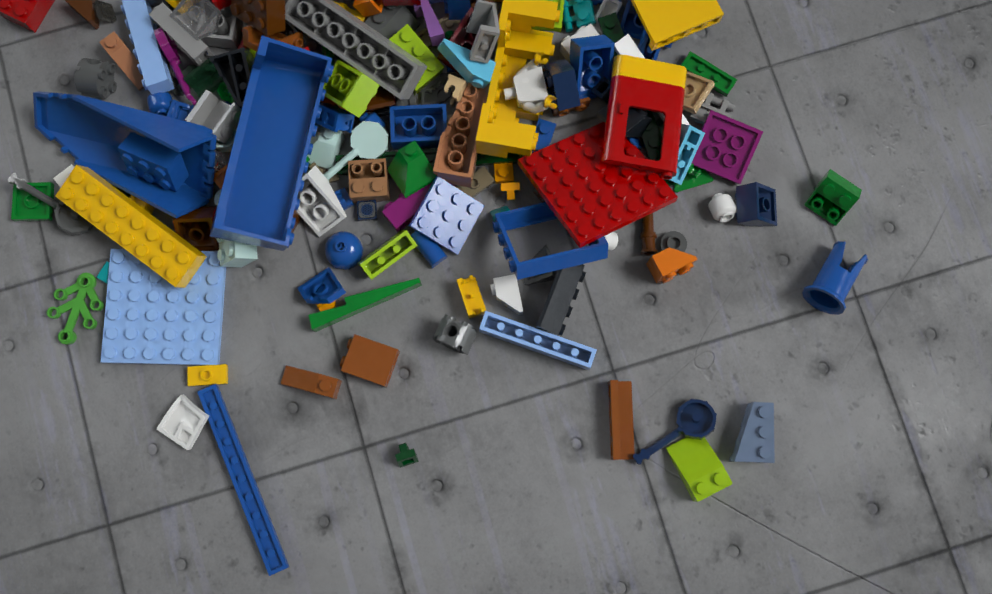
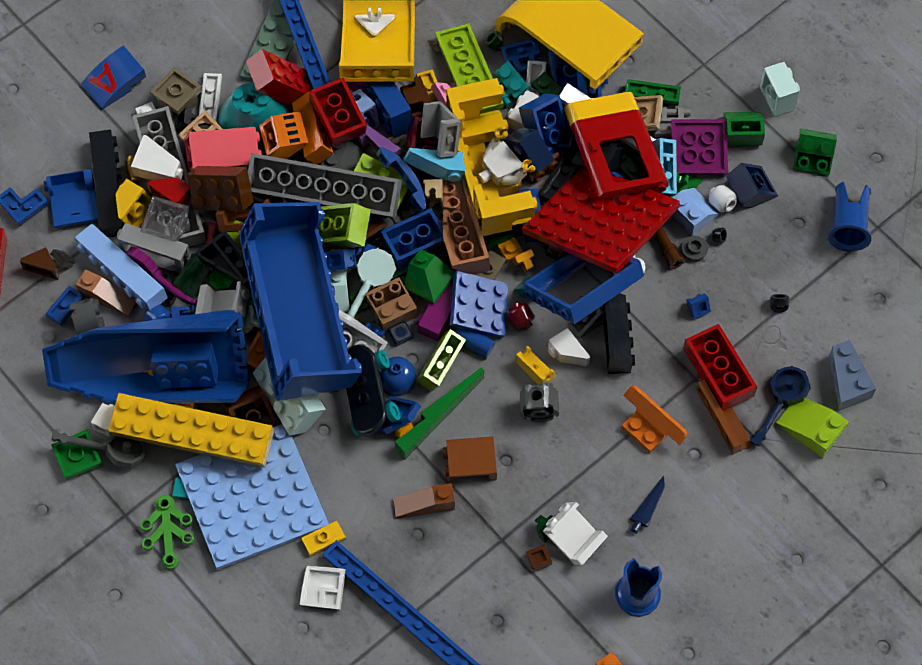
camera: 25 degrees left, 15 degrees down
light blue brick [479,311,597,370] -> none
orange slope [646,247,698,284] -> none
none -> blue plate [45,286,85,326]
none -> black piece [346,344,400,437]
none -> blue slope [376,147,426,214]
none -> dark red head [507,302,535,331]
none -> reddish brown plate [526,545,552,572]
none -> black plate [539,152,580,202]
none -> white panel [543,502,608,565]
none -> blue piece [615,558,662,617]
none -> orange plate [621,385,687,453]
none -> dark blue bar [630,475,665,534]
none -> light blue slope [672,188,720,236]
none -> red brick [683,324,757,411]
none -> blue tile [686,293,711,319]
none -> black hinge [711,228,727,243]
none -> green slope [723,112,765,146]
none -> light aqua brick [760,62,800,116]
none -> black tile [770,294,789,313]

